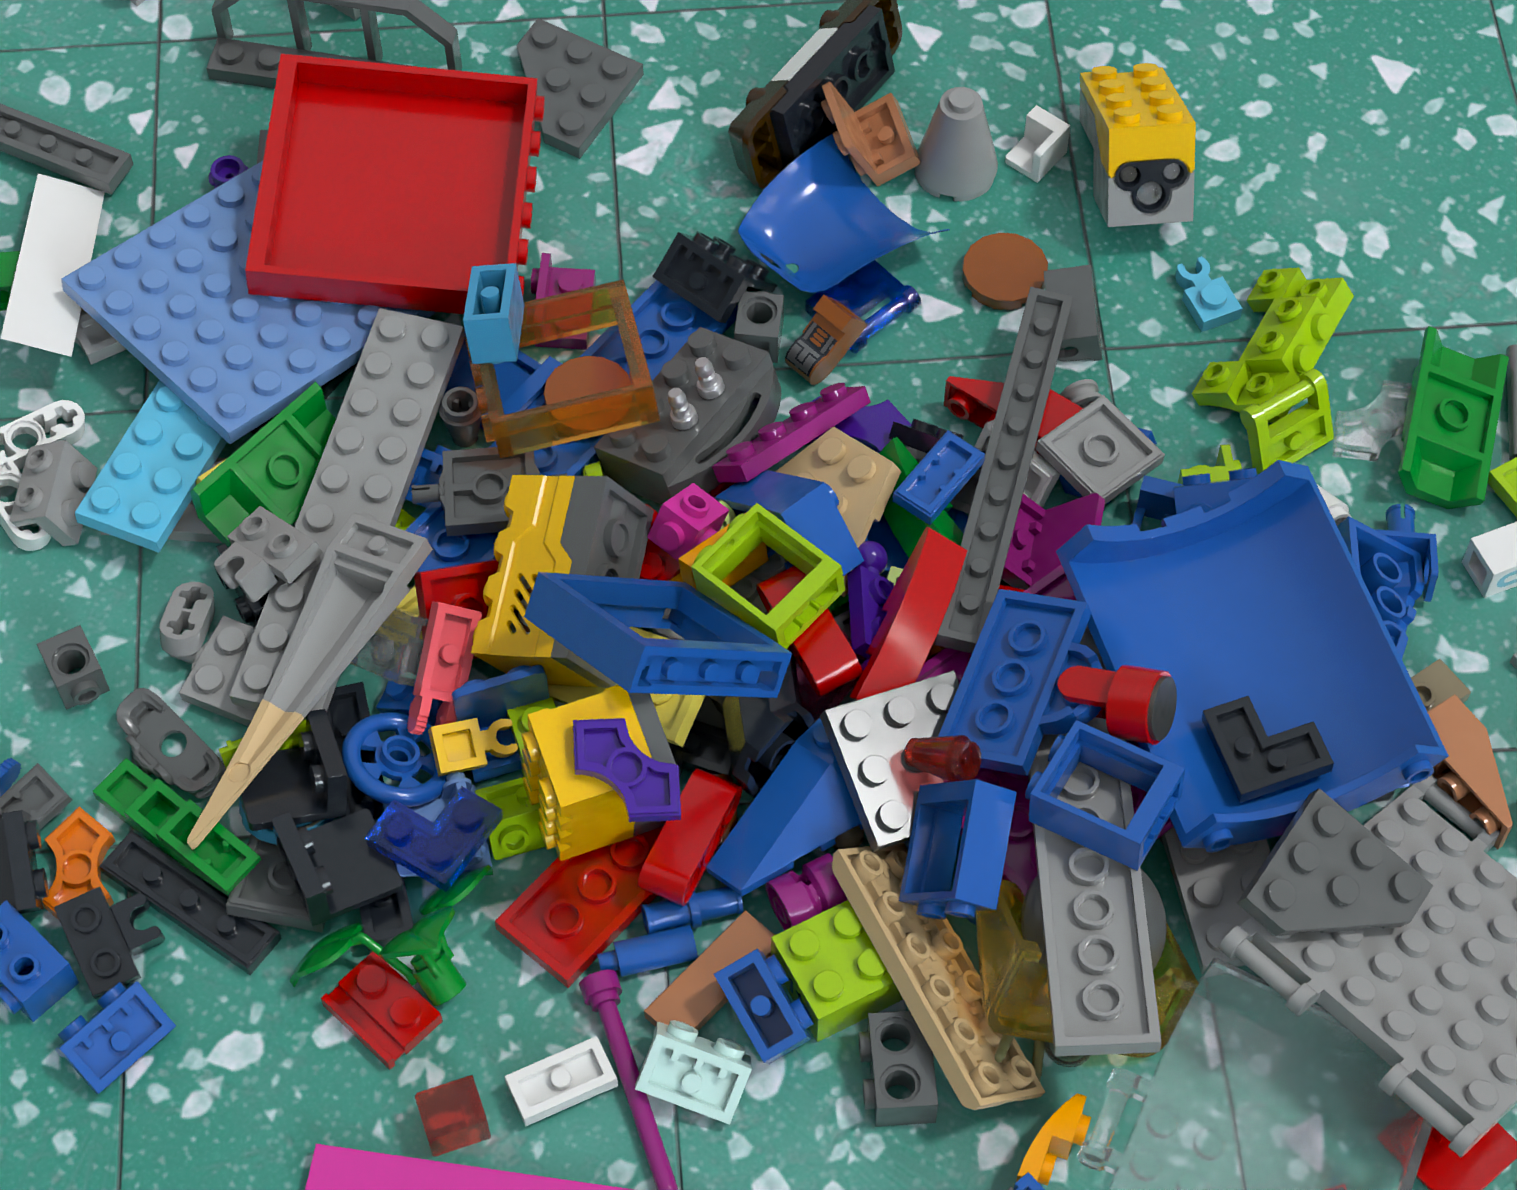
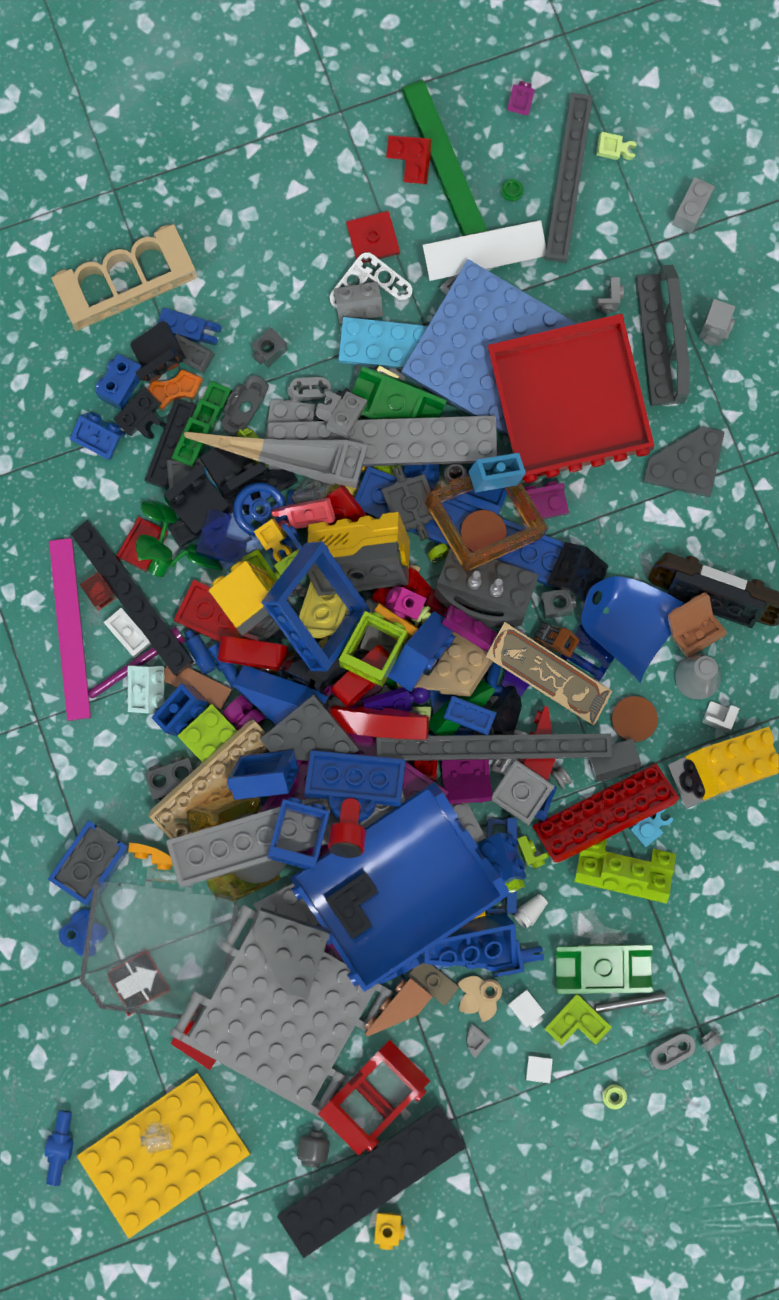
camera: 75 degrees right, 20 degrees up
dark purple plate [208,155,249,189] -> none
dark purple tile [573,718,681,822] -> none
clear red cone [904,735,981,782] -> none
lime plate [1240,369,1334,475] -> none
none -> black plate [71,520,195,676]
none -> tan plate [458,976,502,1022]
none -> sticker [486,622,612,726]
none -> red plate [533,763,679,863]
none -> light grey bracket [596,277,624,313]

